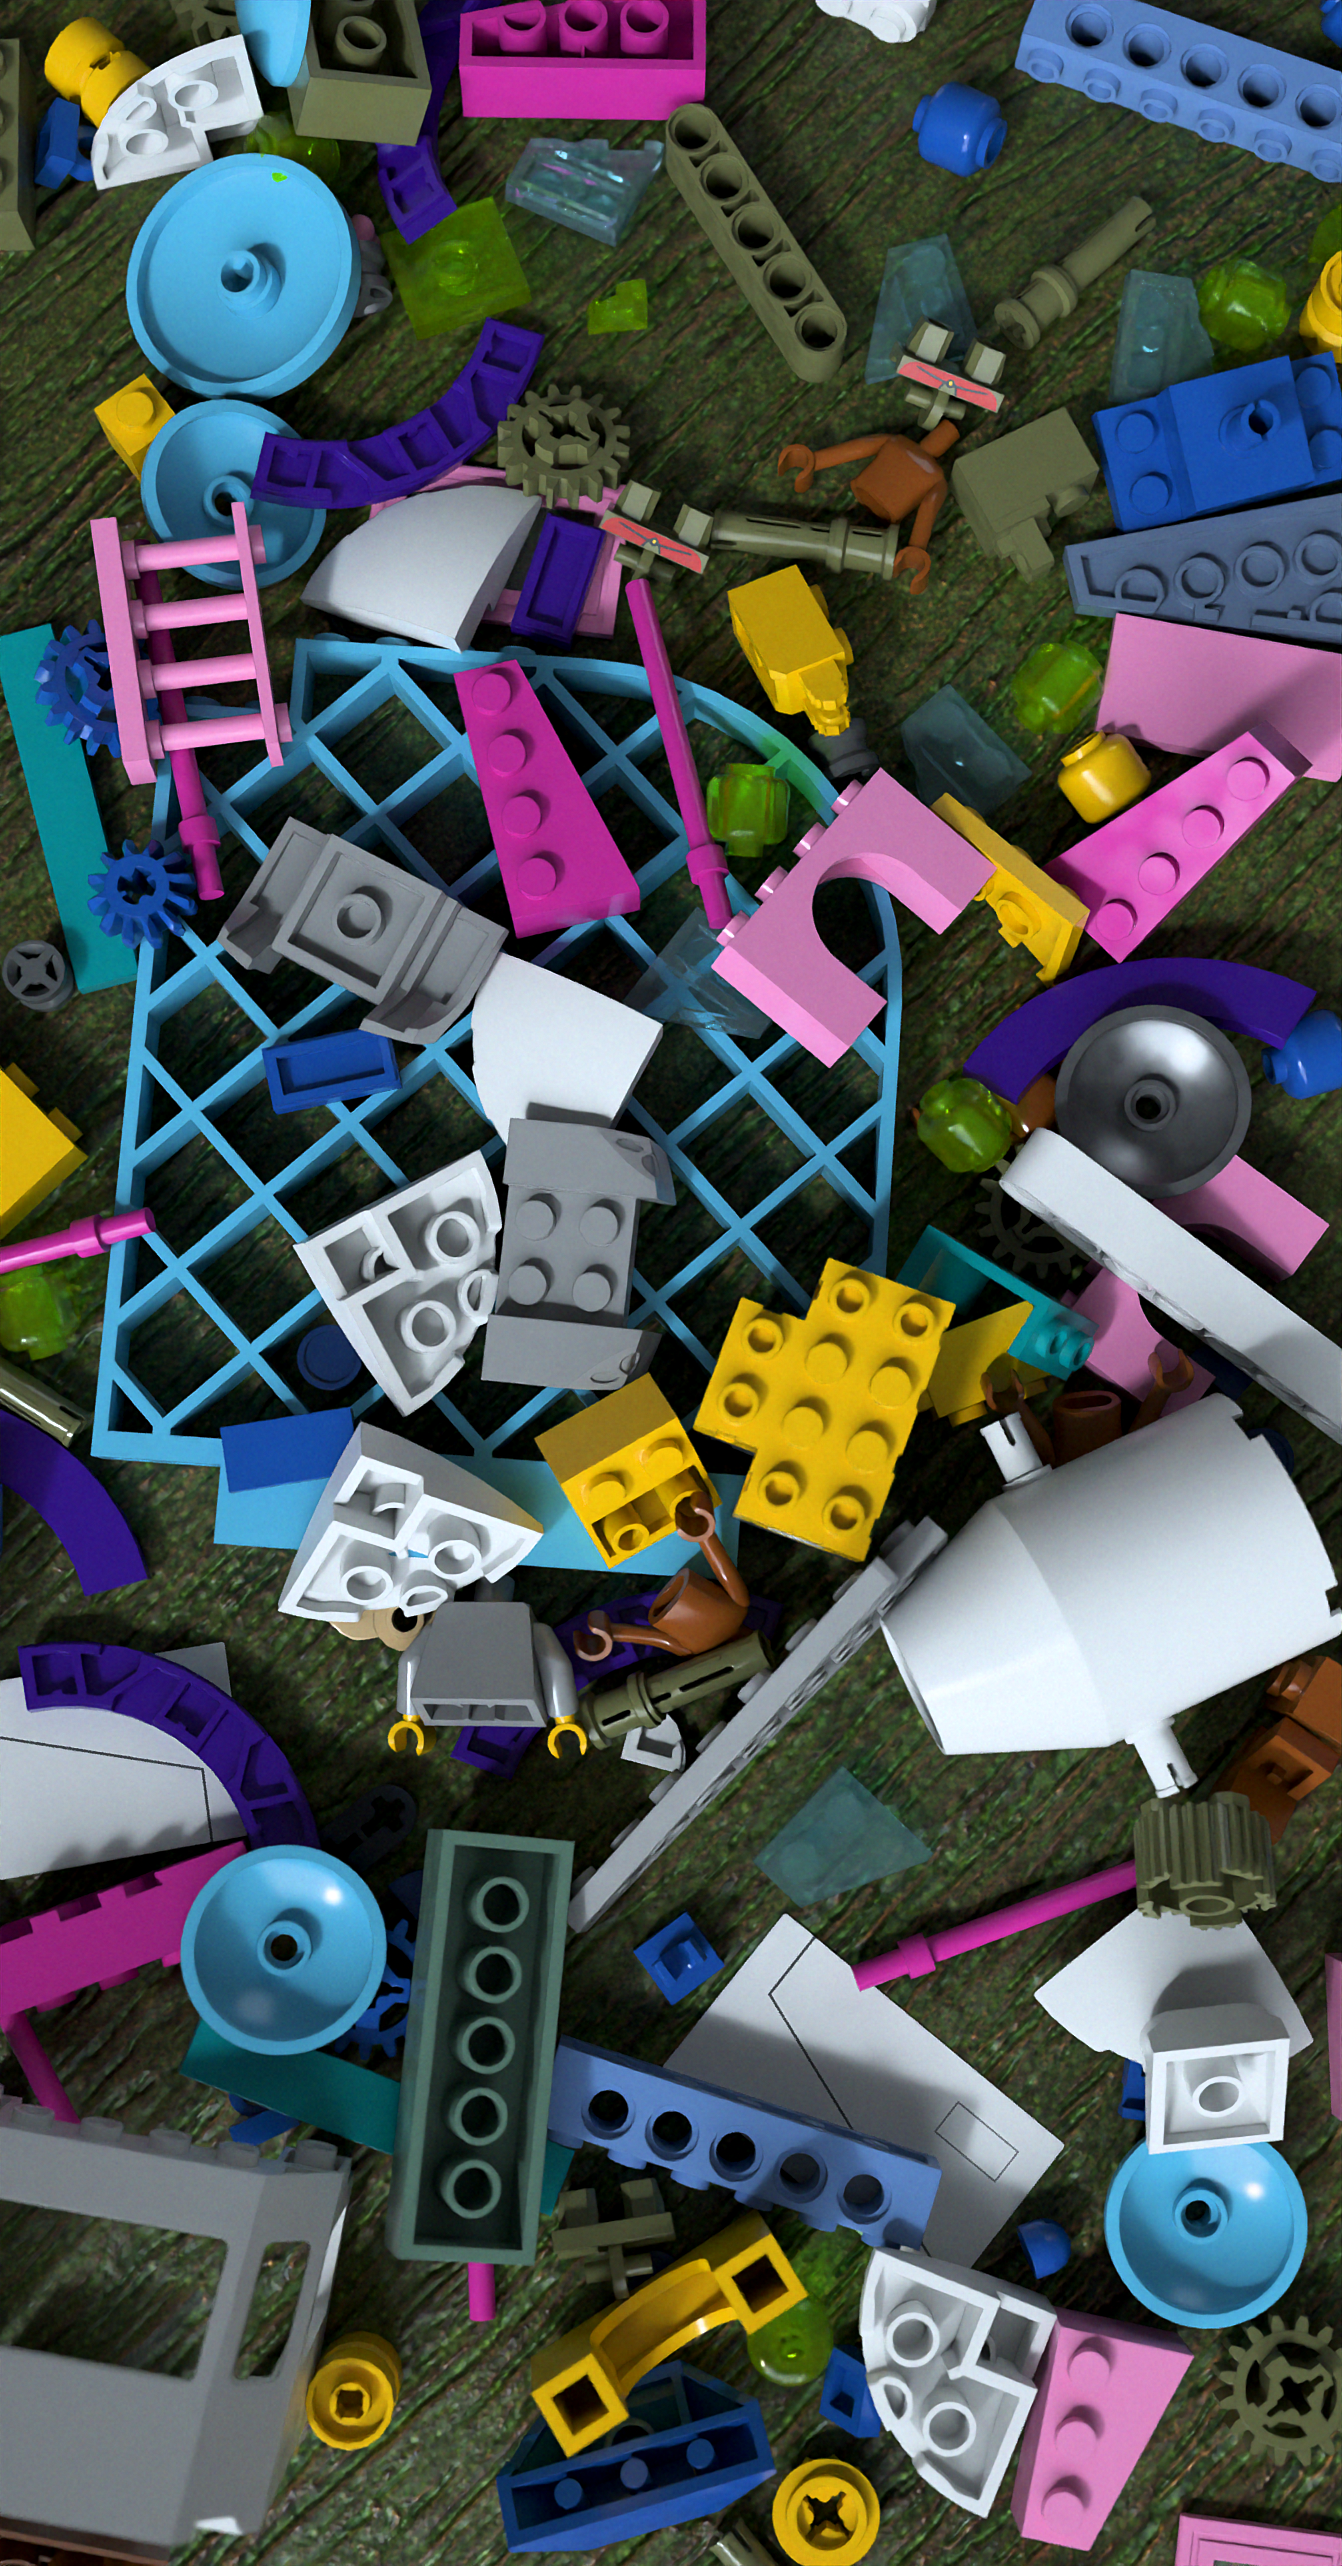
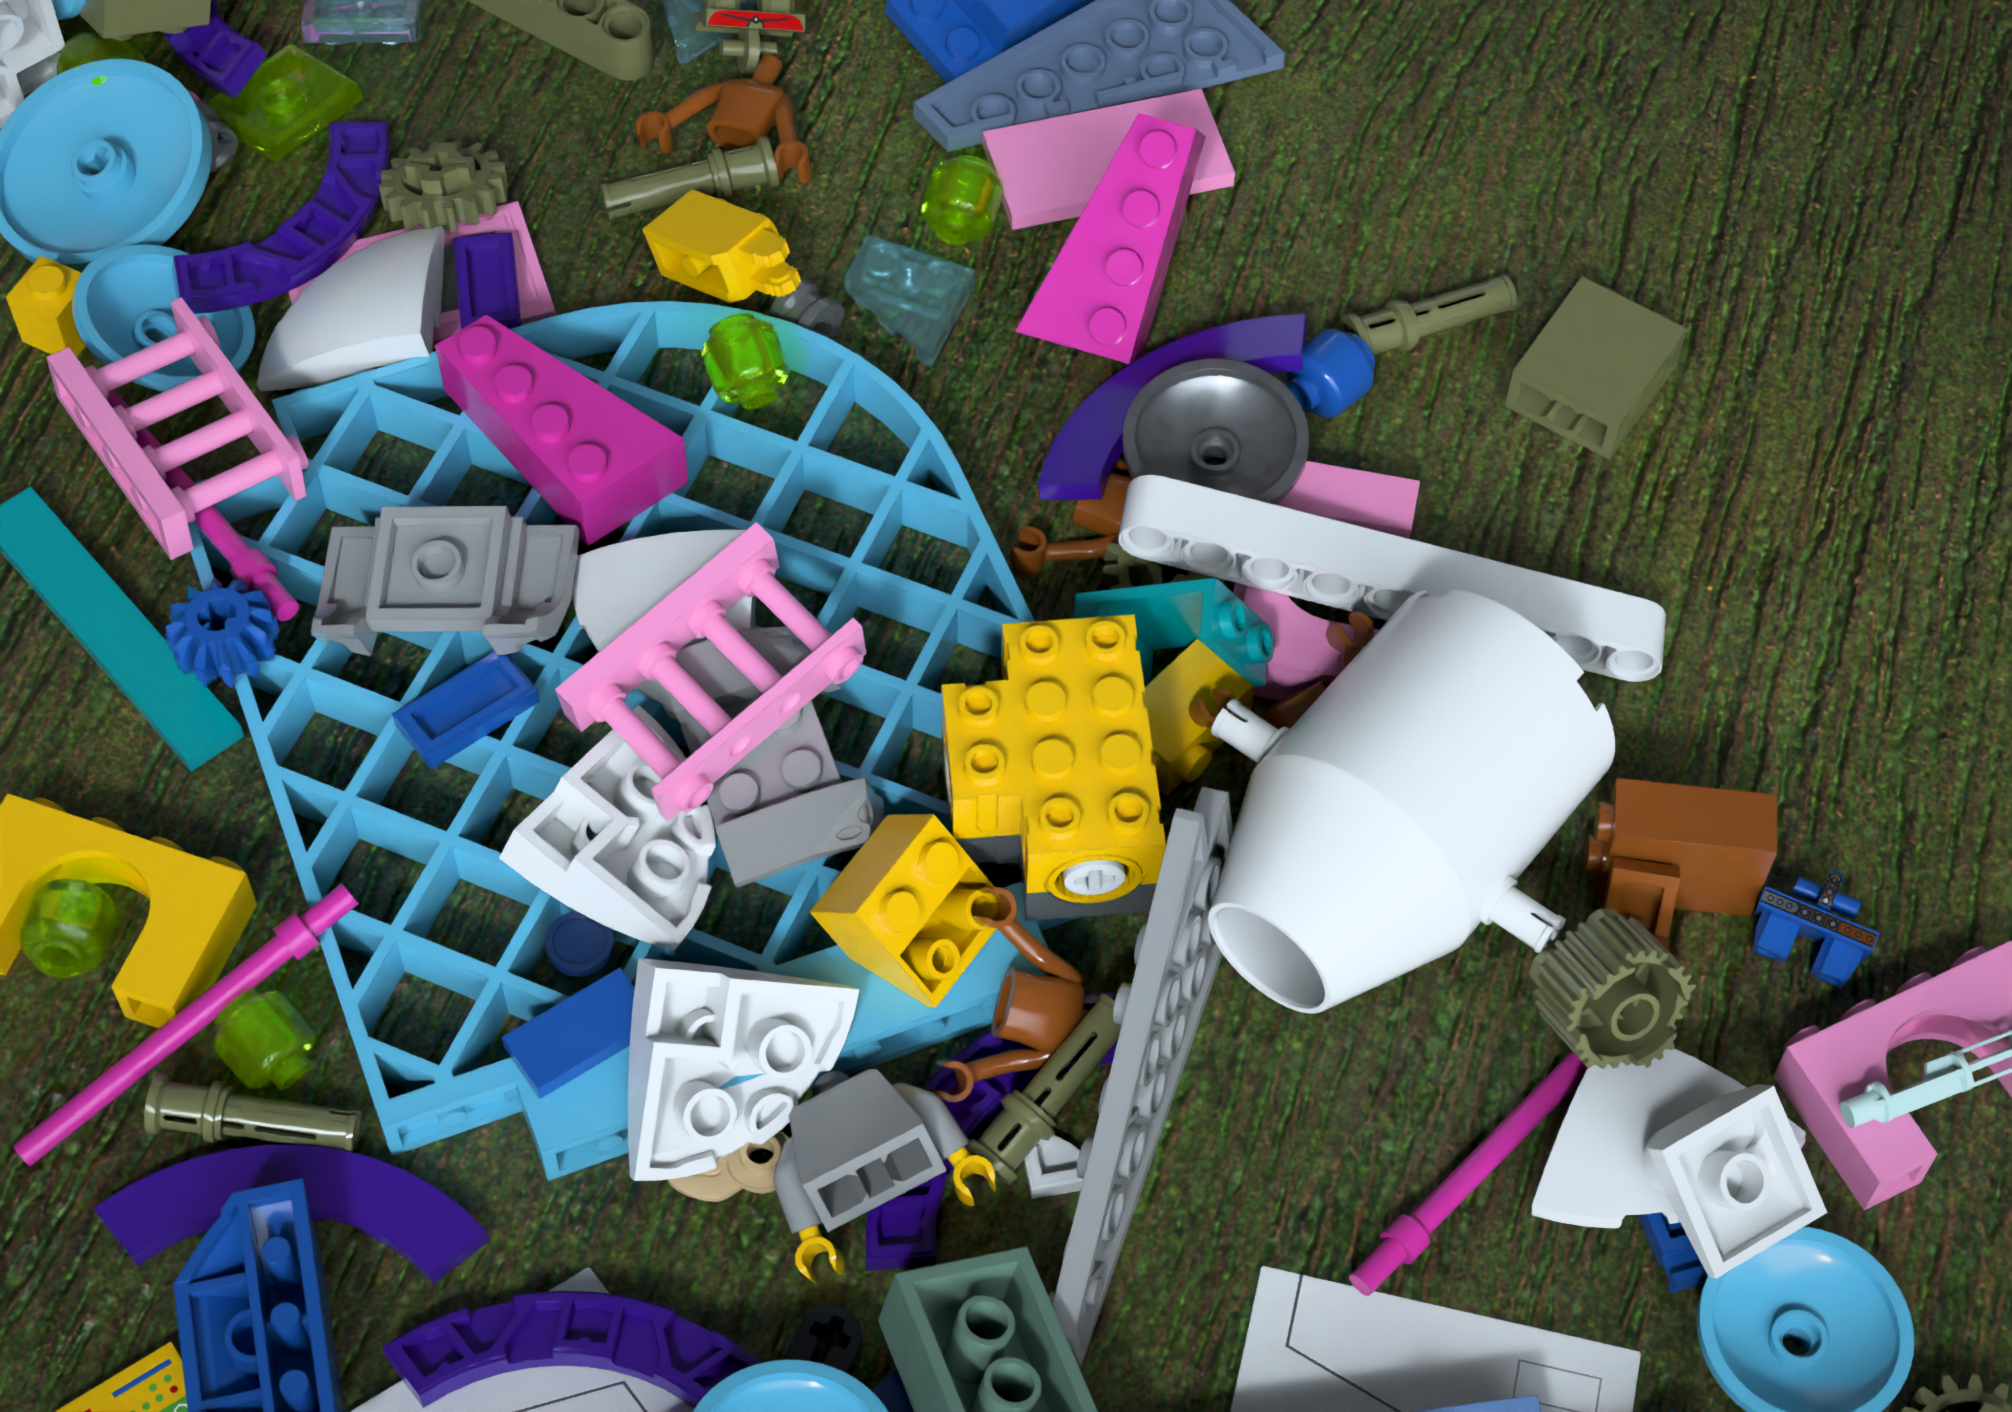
camera: 25 degrees left, 25 degrees down
dark grey wheel [2,940,76,1013] -> none
blue gear [34,619,162,758] -> none
clear neon green tile [586,278,648,335] -> none
olive hips [599,476,714,585] -> none
clear light blue wing [621,907,773,1039] -> none
dark pink bar [625,579,734,929] -> none
blue tile [633,1909,725,2006] -> none
bright pink arch [711,768,997,1068] -> none
clear light blue wing [752,1764,933,1908] -> none
clear neon green head [917,1078,1012,1173] -> none
yellow wing [929,792,1090,988] -> none
olive hinge [948,406,1099,585] -> none
yellow head [1057,729,1152,824] -> none
none -> bright pink fence [555,522,866,822]

